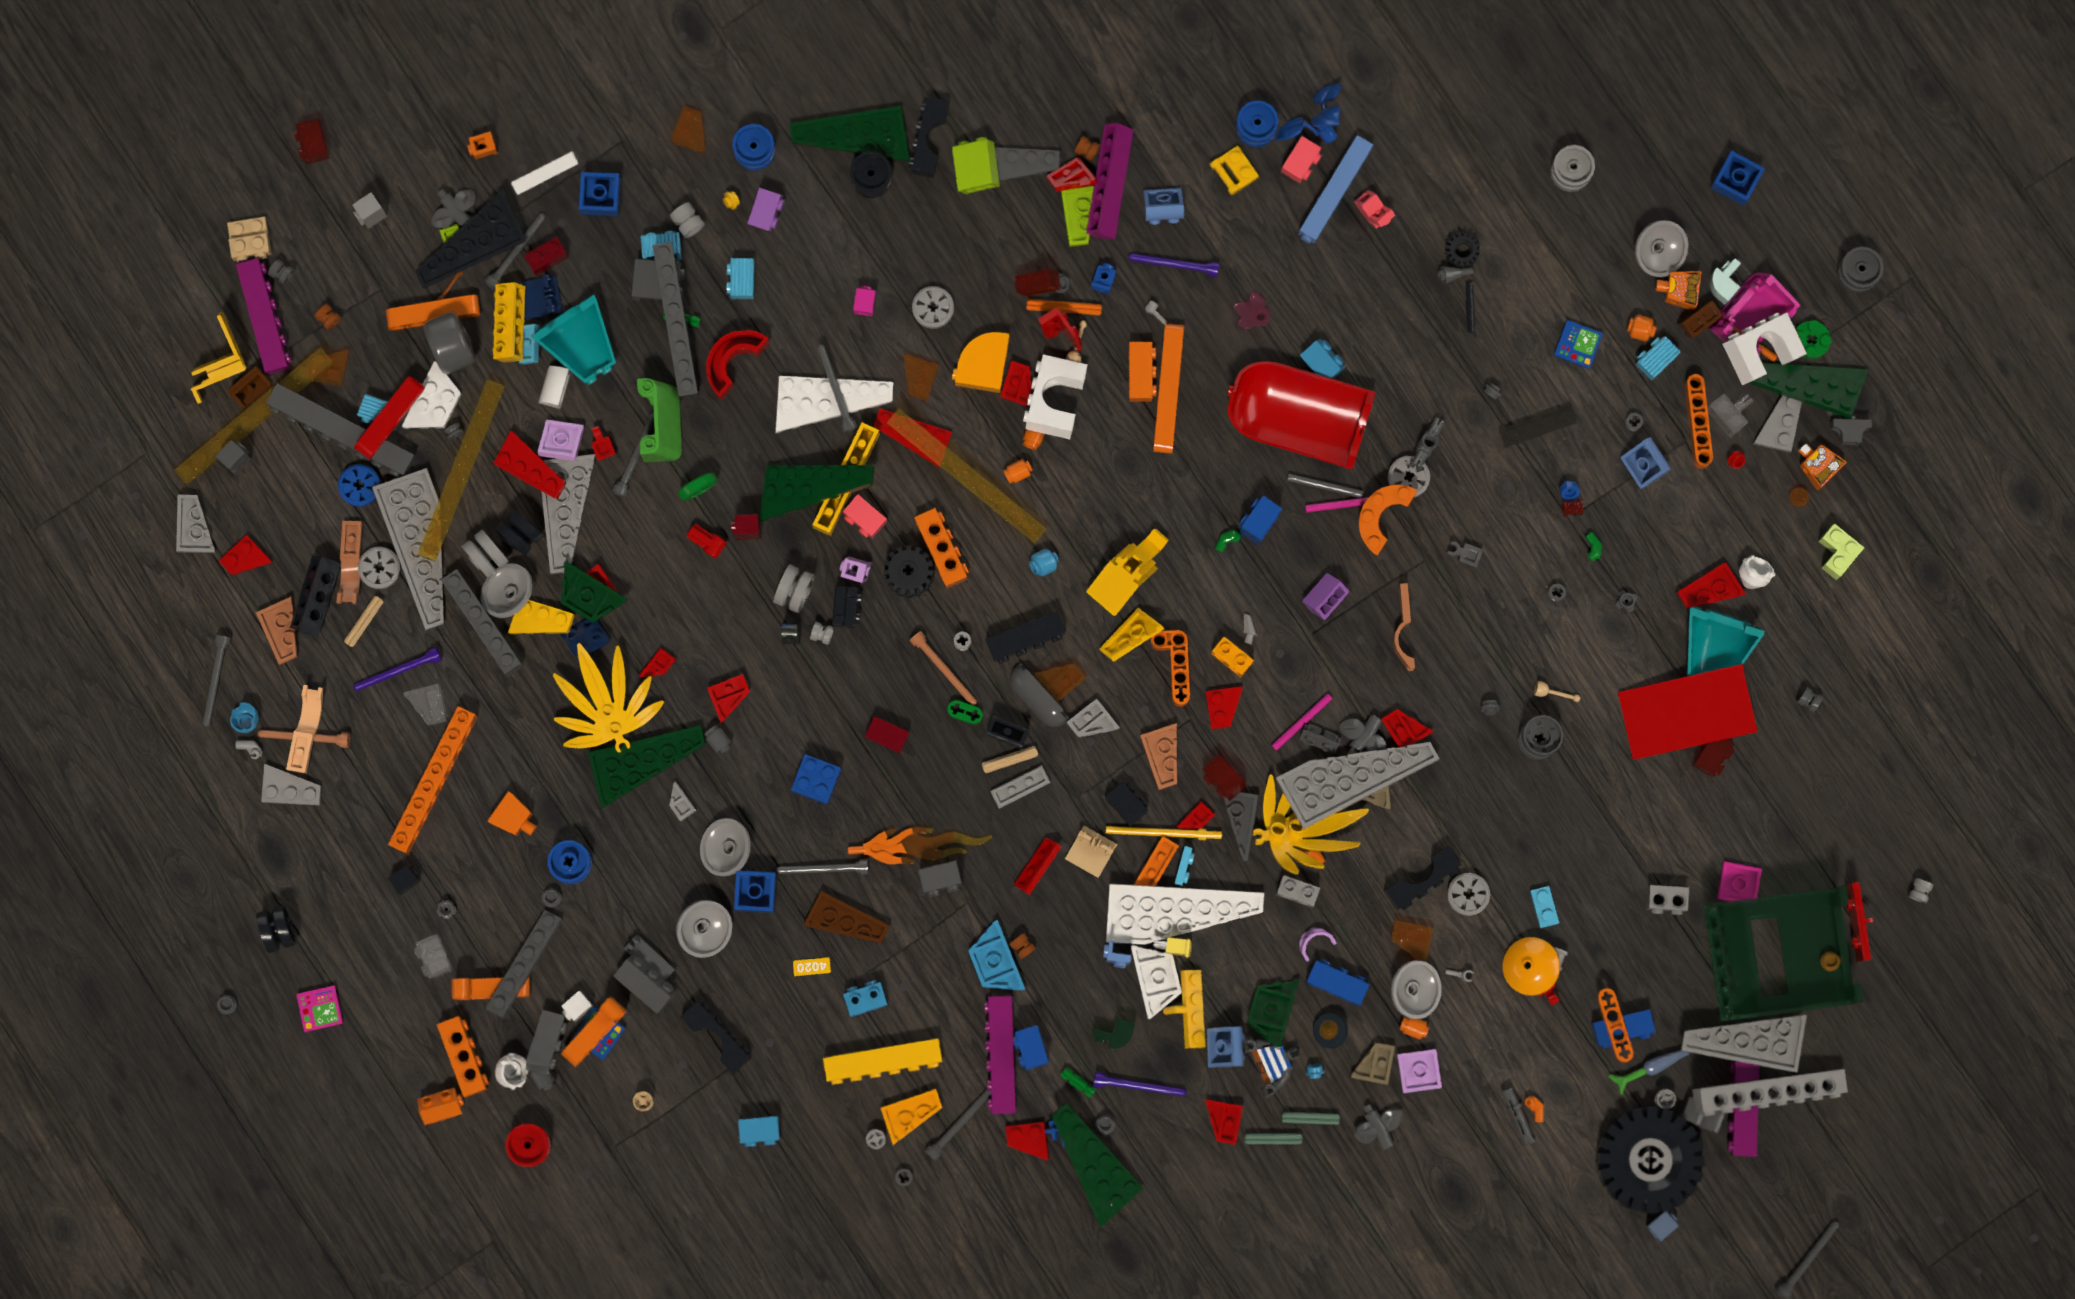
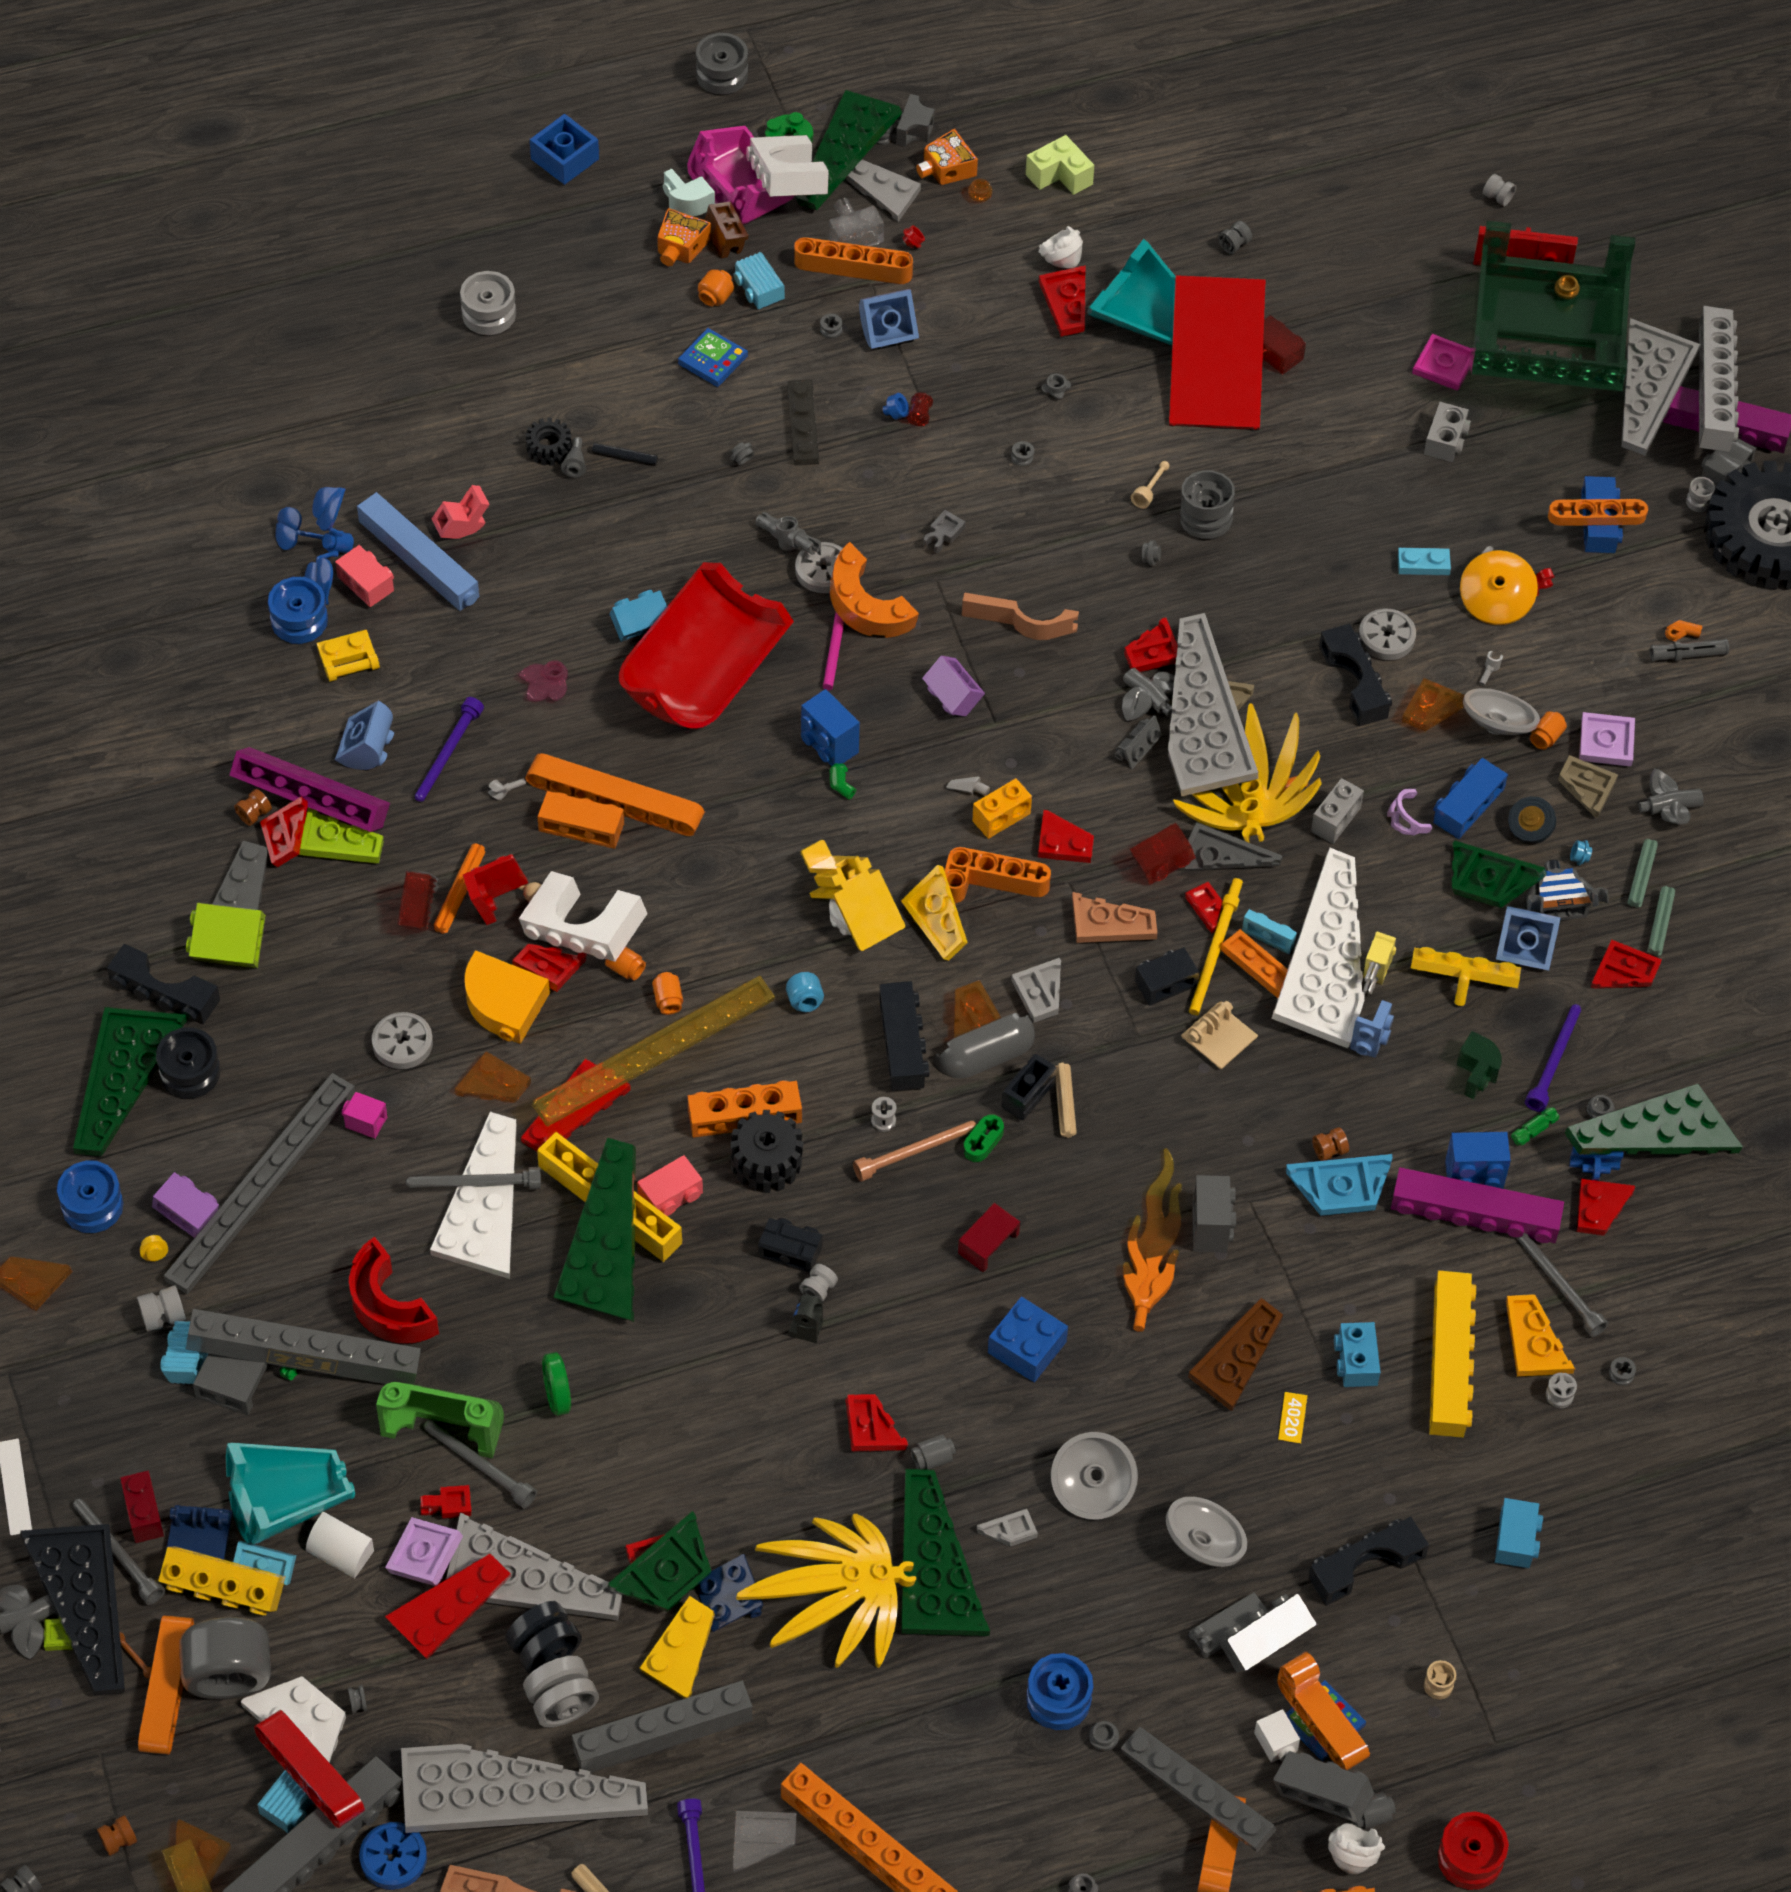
camera: 75 degrees left, 25 degrees down
light grey wheel [358,547,401,589] -> none
clear yellow plate [418,379,505,562] -> none
light grey dish [481,563,532,618] -> none
orange torso [487,791,537,836] -> none
blue brick [579,172,621,216] -> none
red tile [639,648,676,678] -> none
red piece [686,523,727,559] -> none
medium azure brick [727,258,755,299] -> none
dark red brick [731,514,761,540] -> none
blue brick [734,871,776,913] -> none
light grey wheel [773,564,815,613] -> none
dark grey piece [776,859,869,875] -> none
lavender brick [840,557,872,583] -> none
light grey tile [990,766,1051,809] -> none
red plate [1014,837,1061,895] -> none
blue brick [1091,263,1116,295] -> none
white wing [1131,946,1182,1019] -> none
dark pink bar [1271,693,1332,751] -> none
dark grey bar [1287,474,1363,498] -> none
green arm [1585,532,1602,561] -> none
sand blue piece [1609,1050,1689,1095] -> none
light grey dish [1635,220,1688,277] -> none
none -> dark grey plate [164,1073,355,1295]

